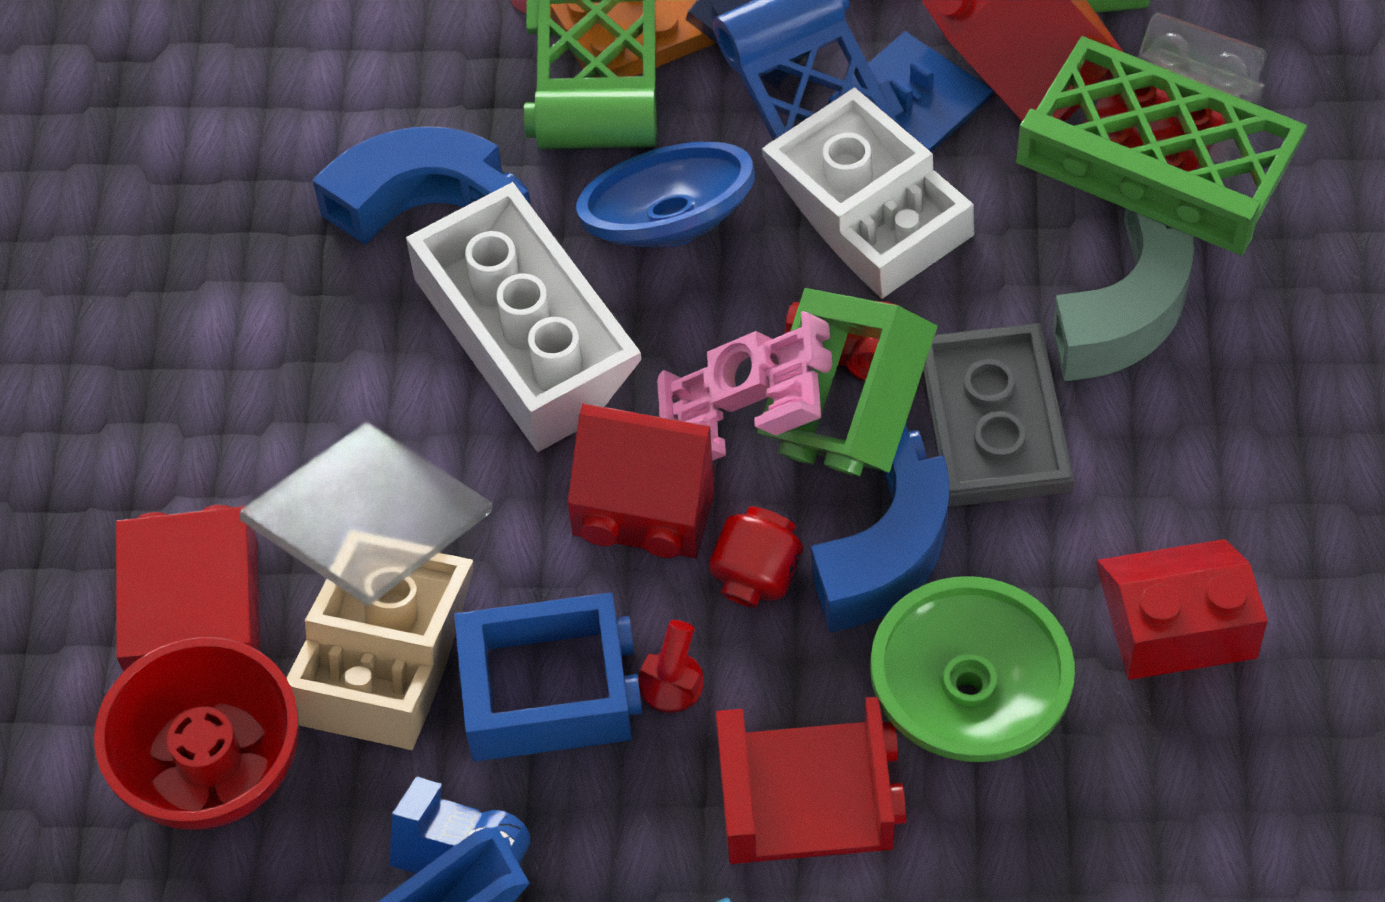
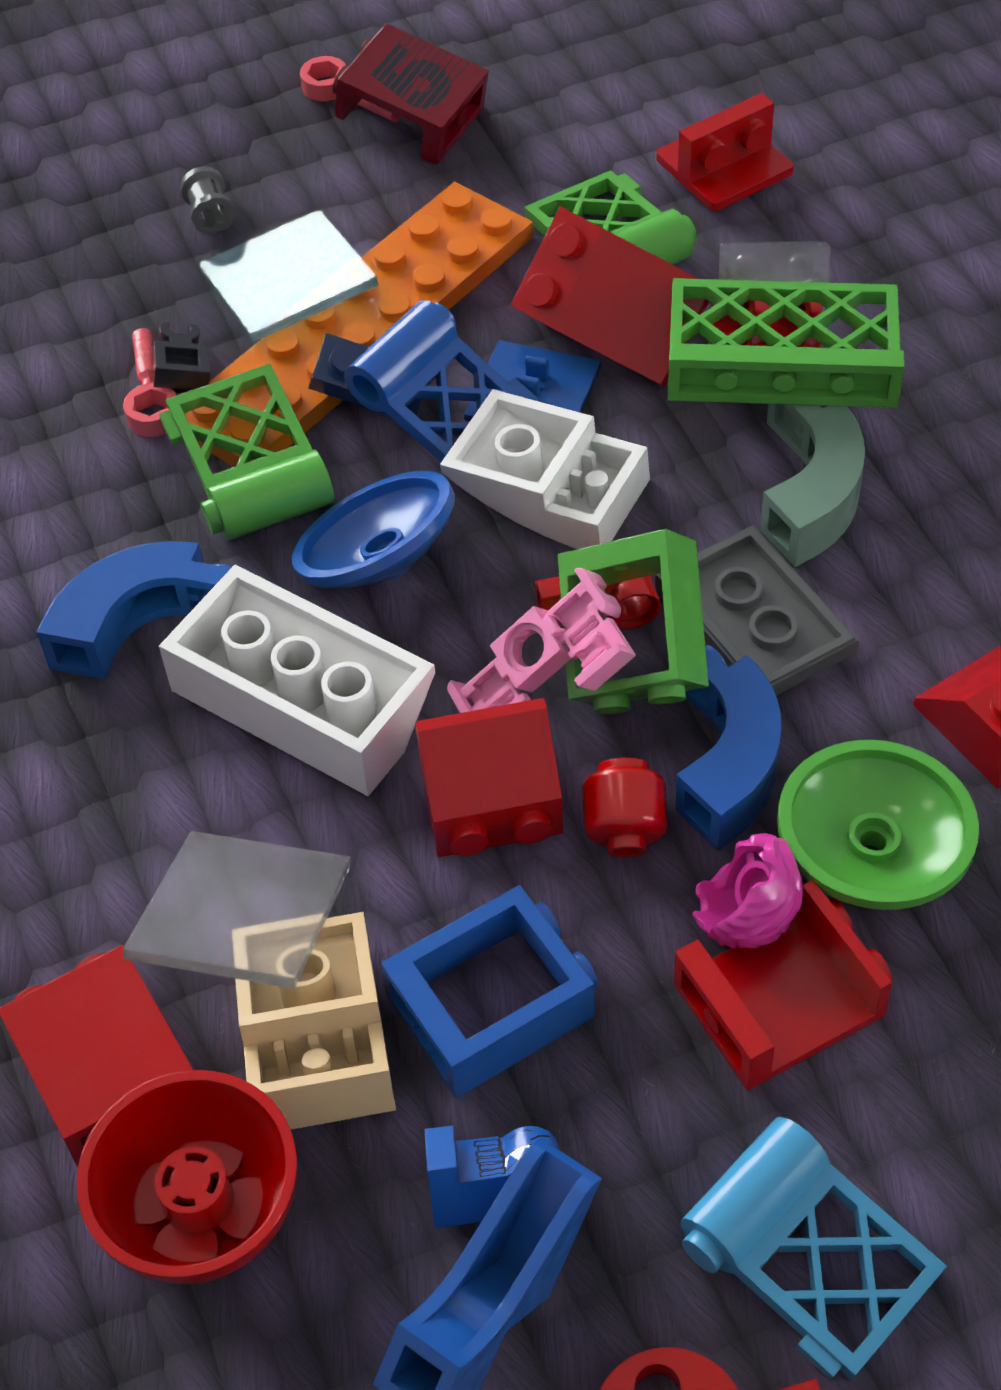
camera: 25 degrees left, 5 degrees down
red plate [638,620,704,713] -> none
none -> dark pink hair [692,833,803,949]

